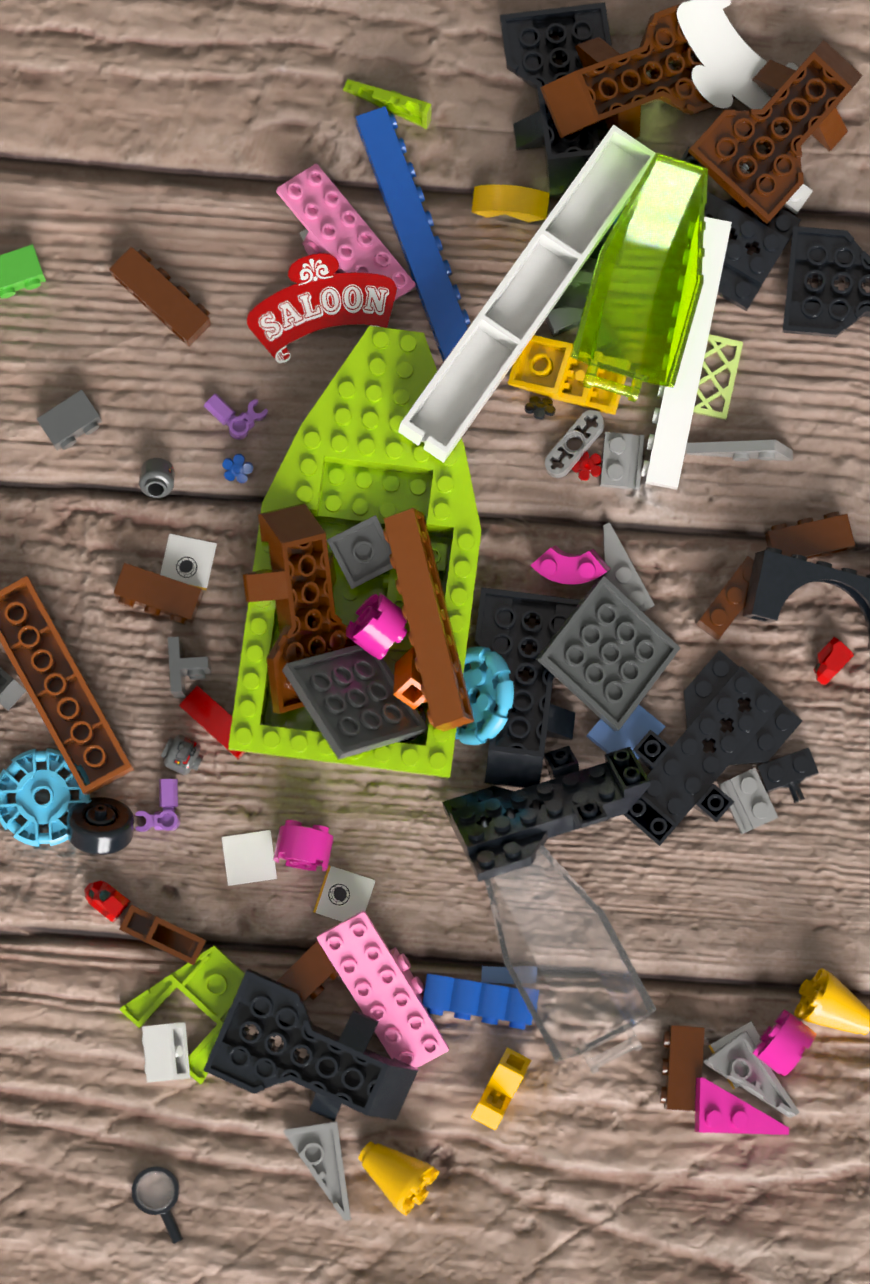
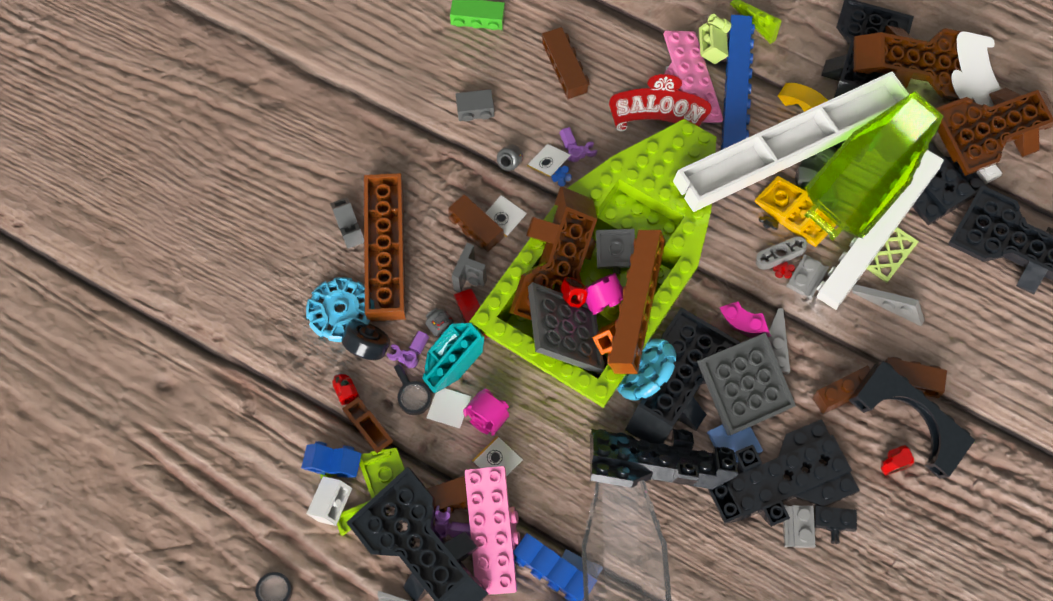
camera: 30 degrees right, 15 degrees down
none -> blue brick [301,441,362,478]
none -> piece [394,364,431,415]
none -> teal wedge [422,323,484,393]
none -> medium lavender bar [433,506,471,538]
none -> white sticker [527,144,571,177]
none -> red rock [561,277,588,308]
none -> yellowish green hinge [699,14,731,64]

